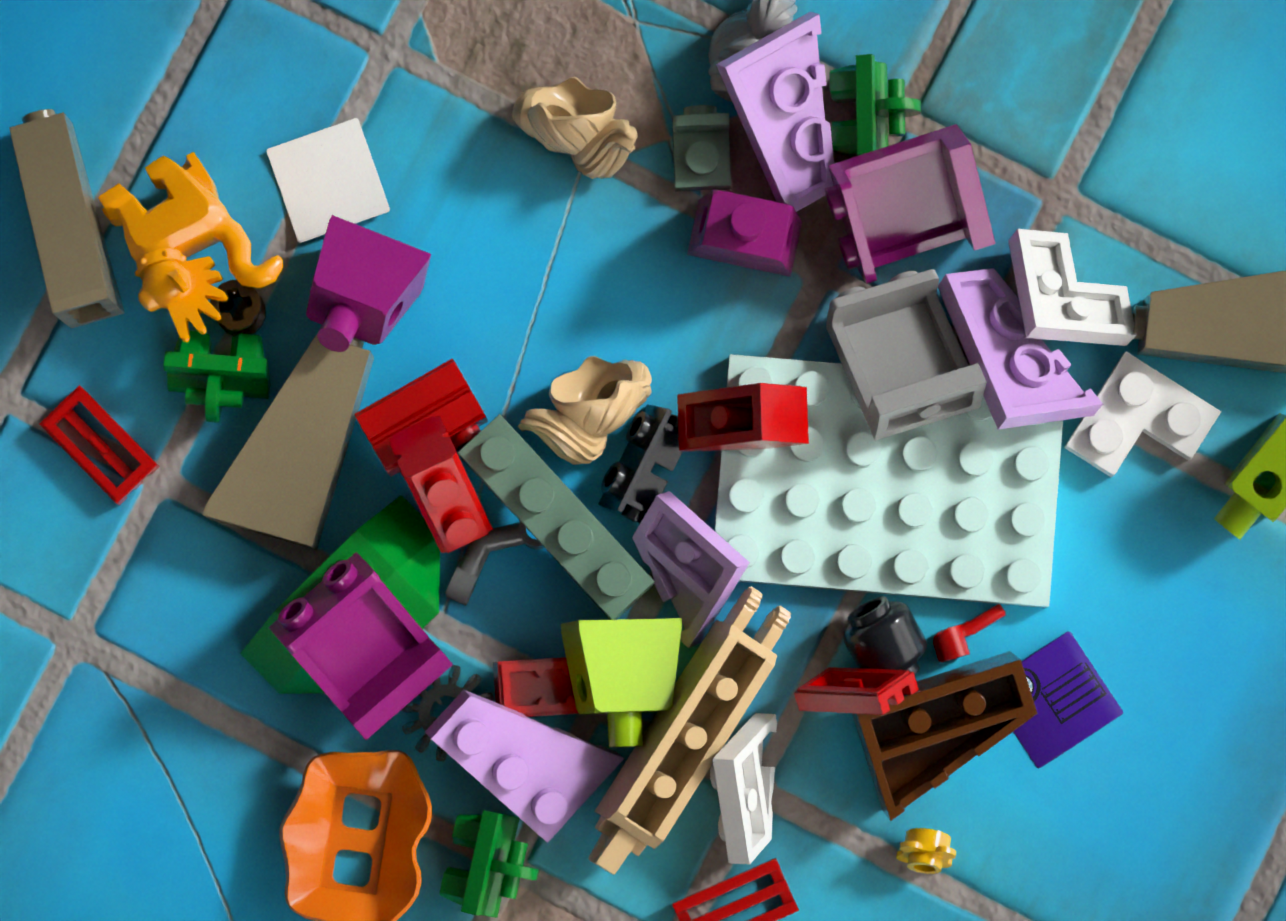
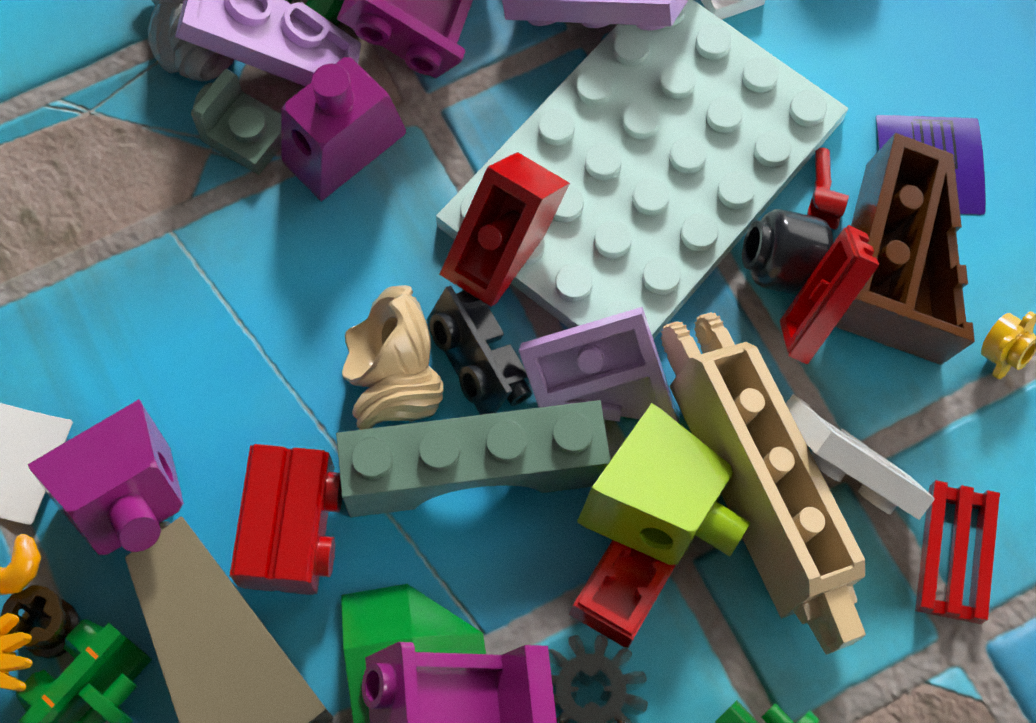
camera: 55 degrees left, 15 degrees down
red brick [388,416,493,553] -> none
lavender wing [425,690,624,843] -> none
dark grey arm [445,522,544,606] -> none
tan hair [512,77,638,179] -> none
light grey panel [826,269,987,441] -> none

